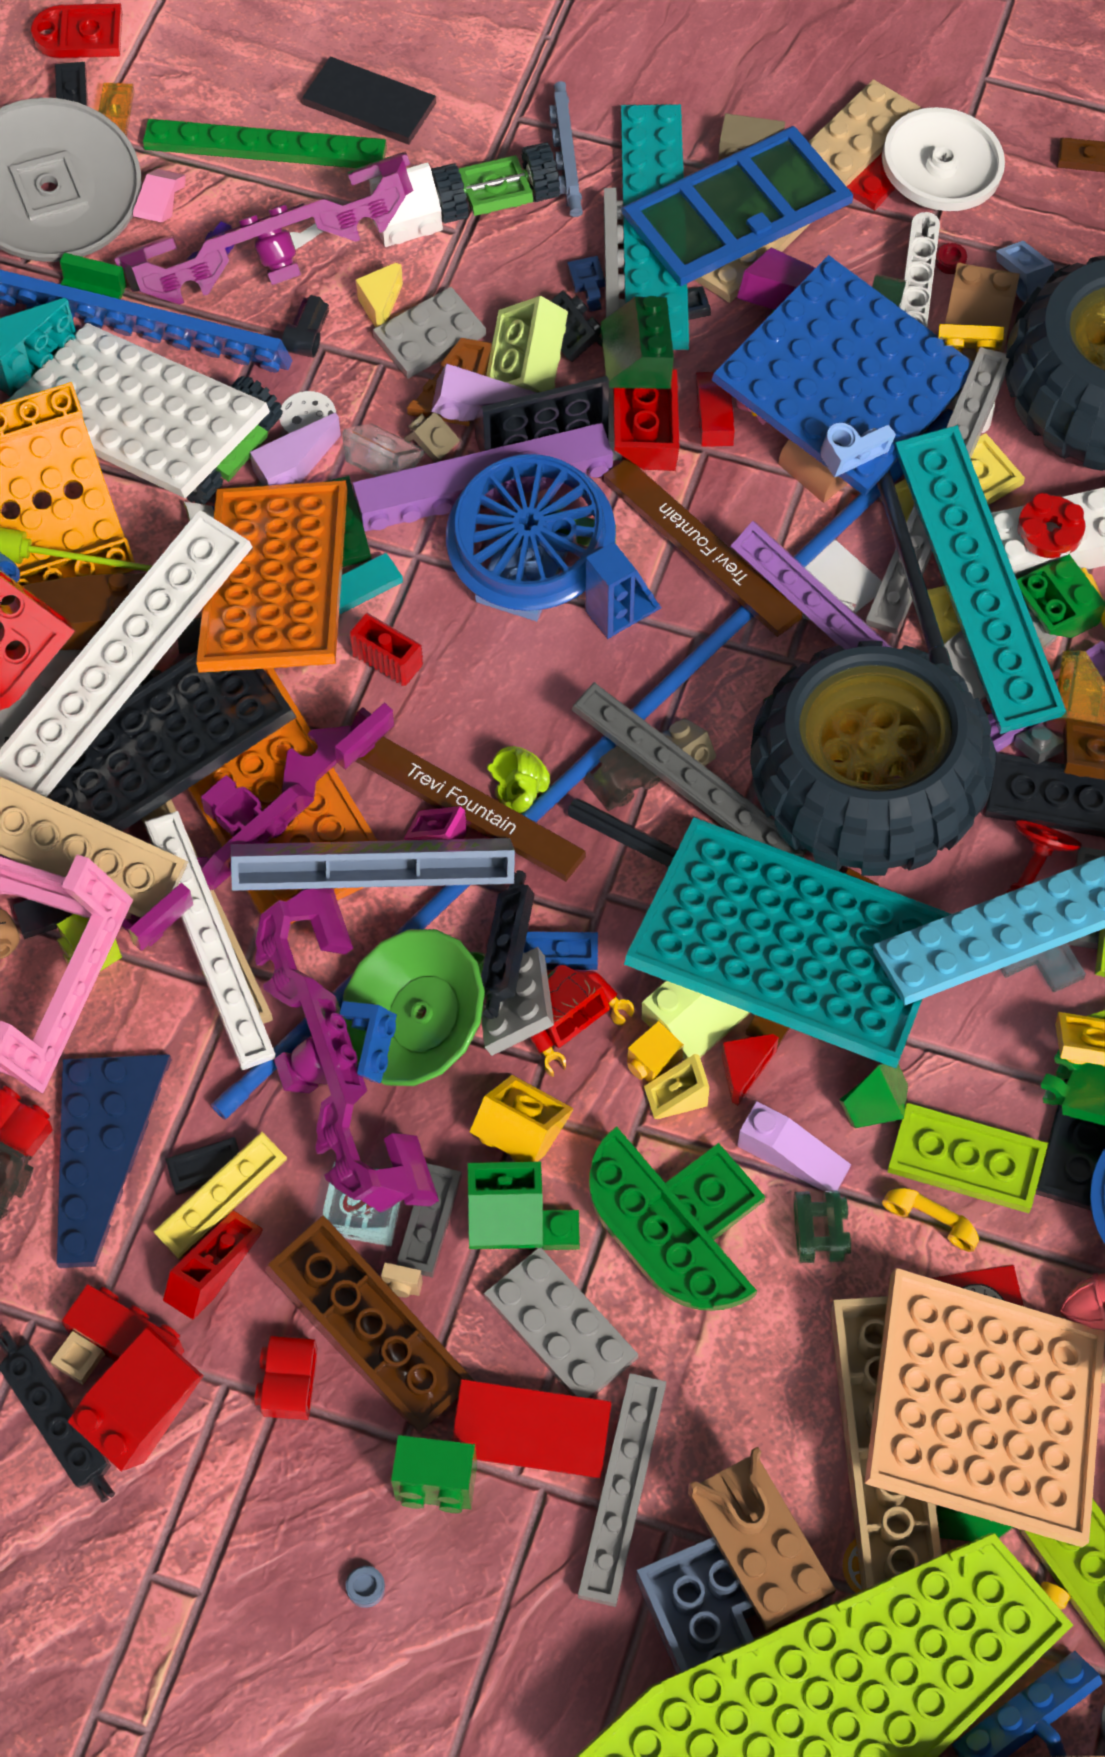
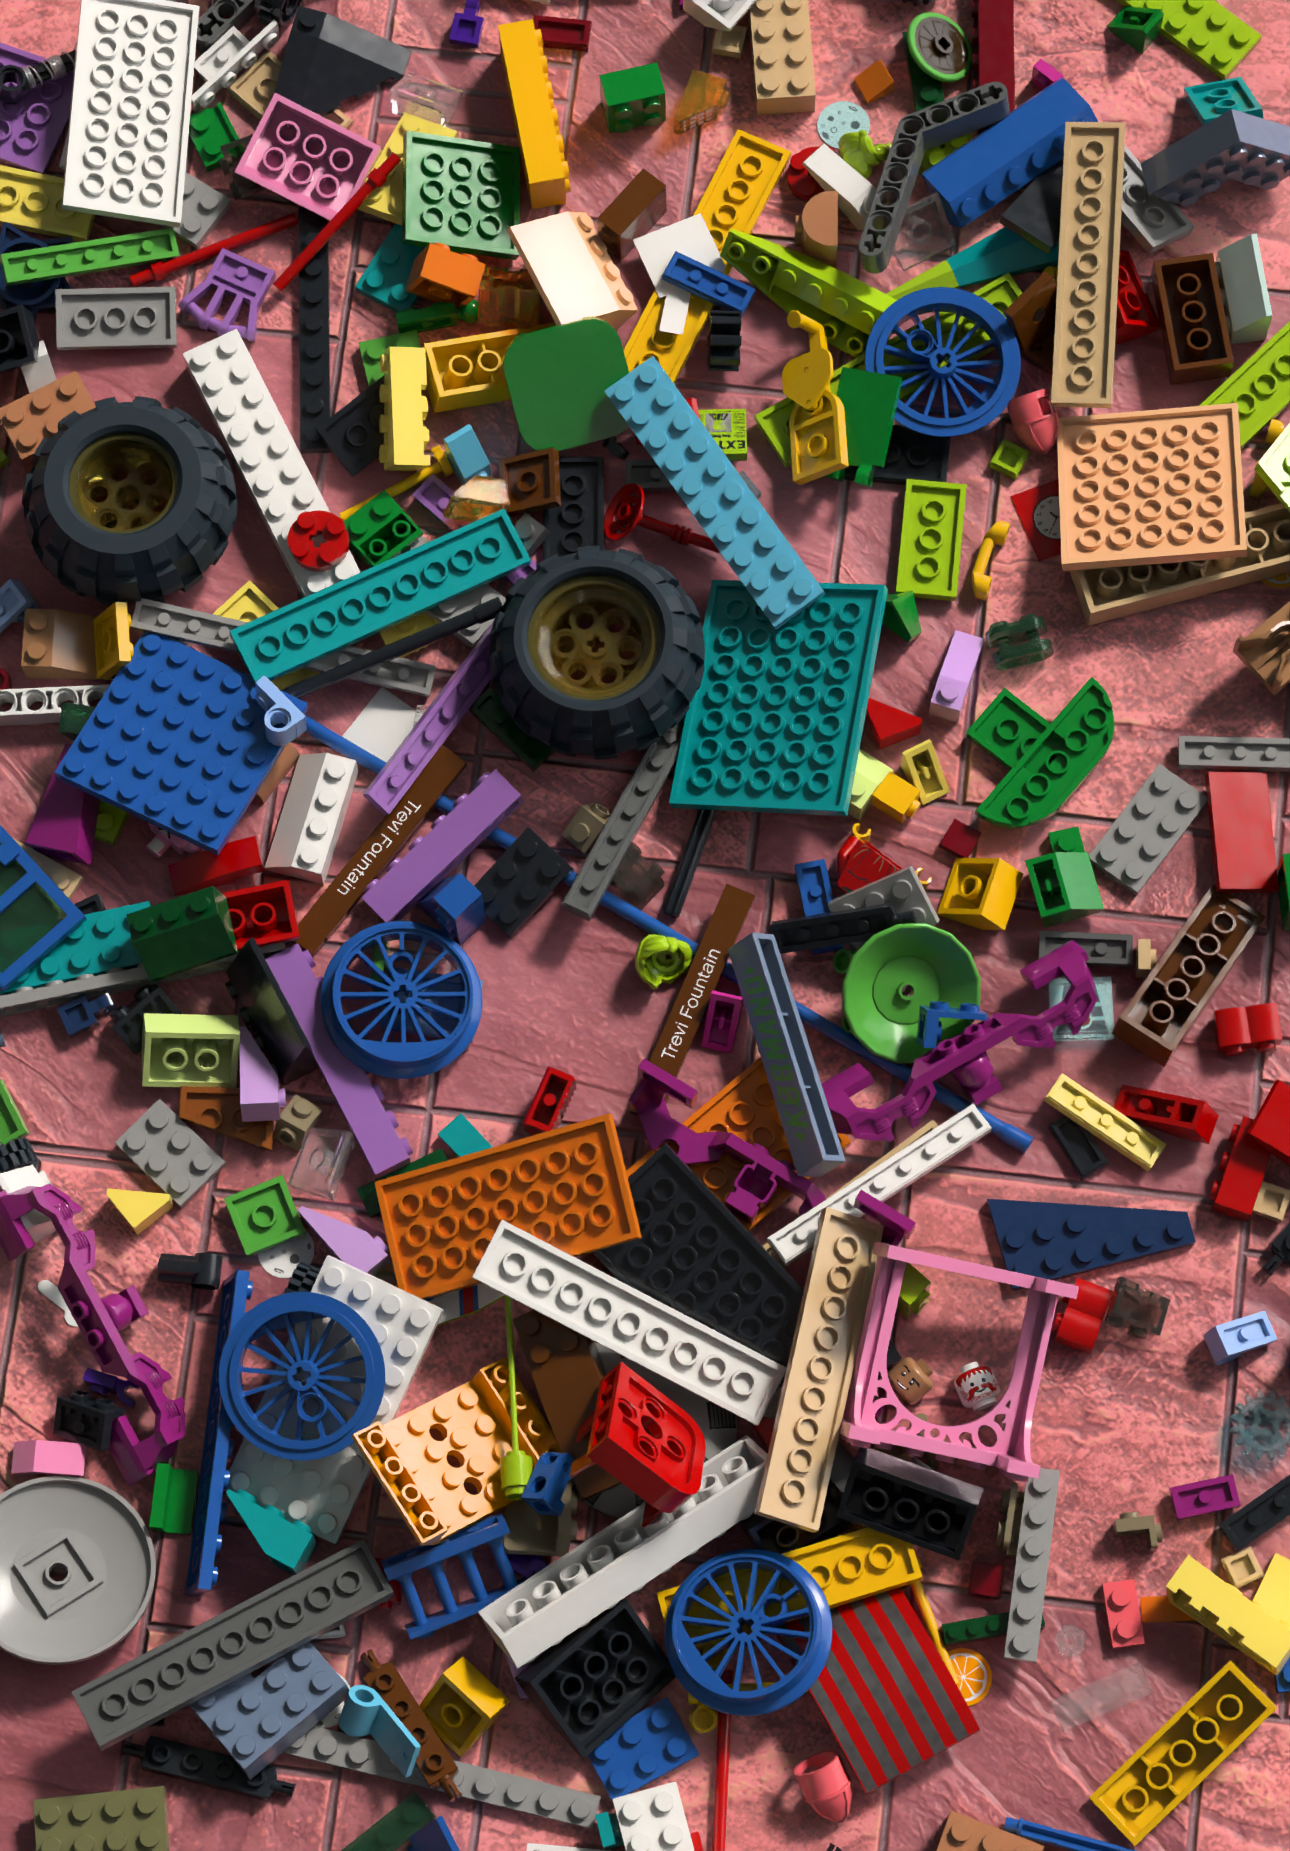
camera: 100 degrees left, 10 degrees up
none -> black bracket [53,1390,125,1451]
none -> blue piece [219,1292,385,1461]
none -> bright green plate [224,1175,306,1258]
none -> white slope [265,753,359,885]
none -> medium lavender brick [361,769,524,923]
none -> black plate [474,827,574,937]
none -> dark red tile [939,818,982,858]
none -> lime tile [989,439,1030,480]

